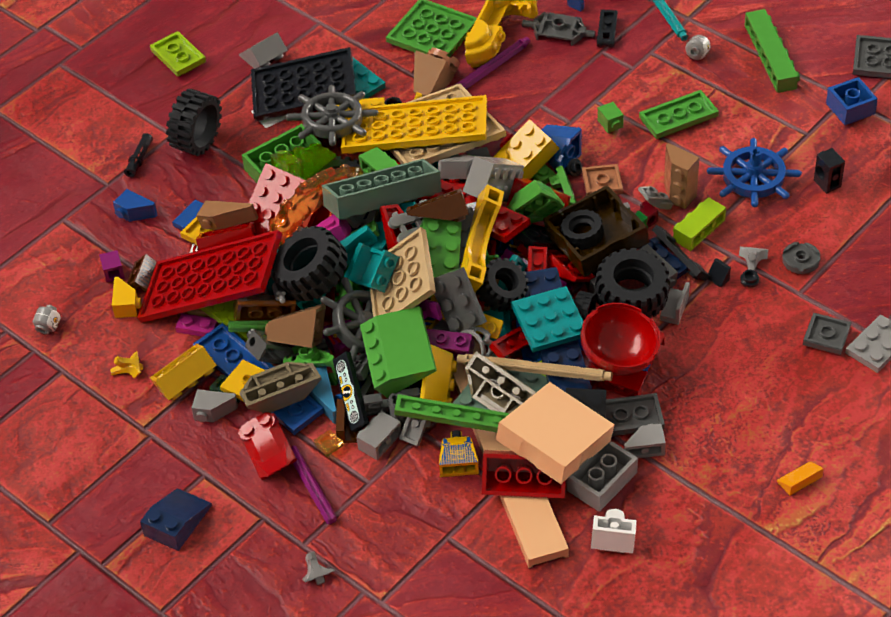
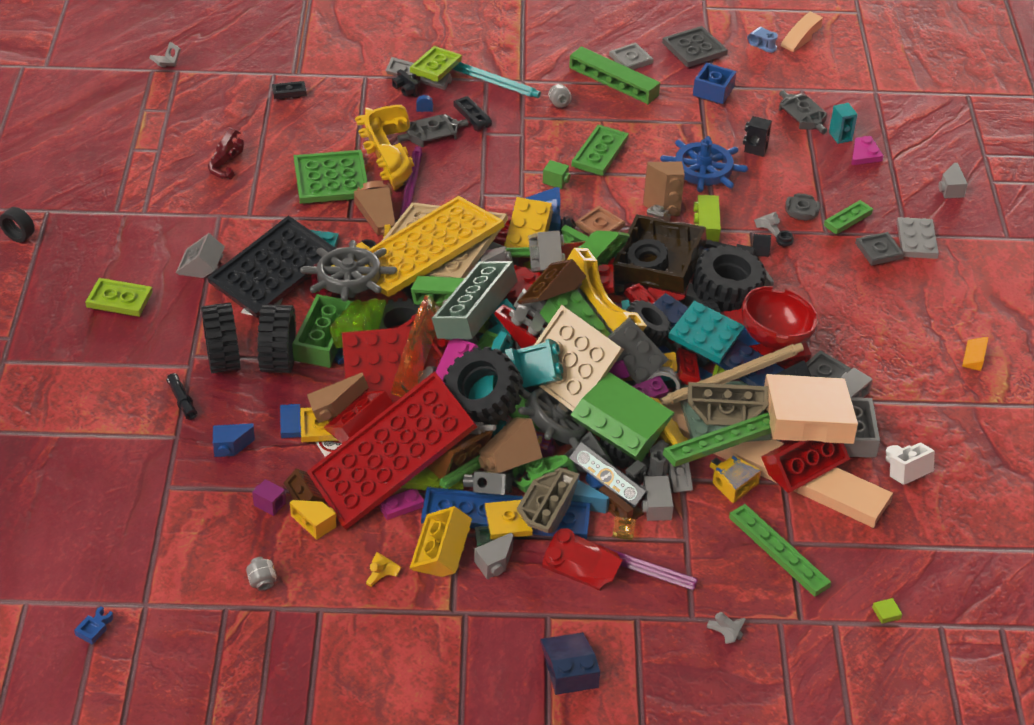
camera: 45 degrees left, 5 degrees down
none -> black tyre [257,304,296,373]
none -> light grey tile [609,43,653,70]
none -> bright green plate [729,504,831,597]
none -> bright green plate [824,200,873,235]

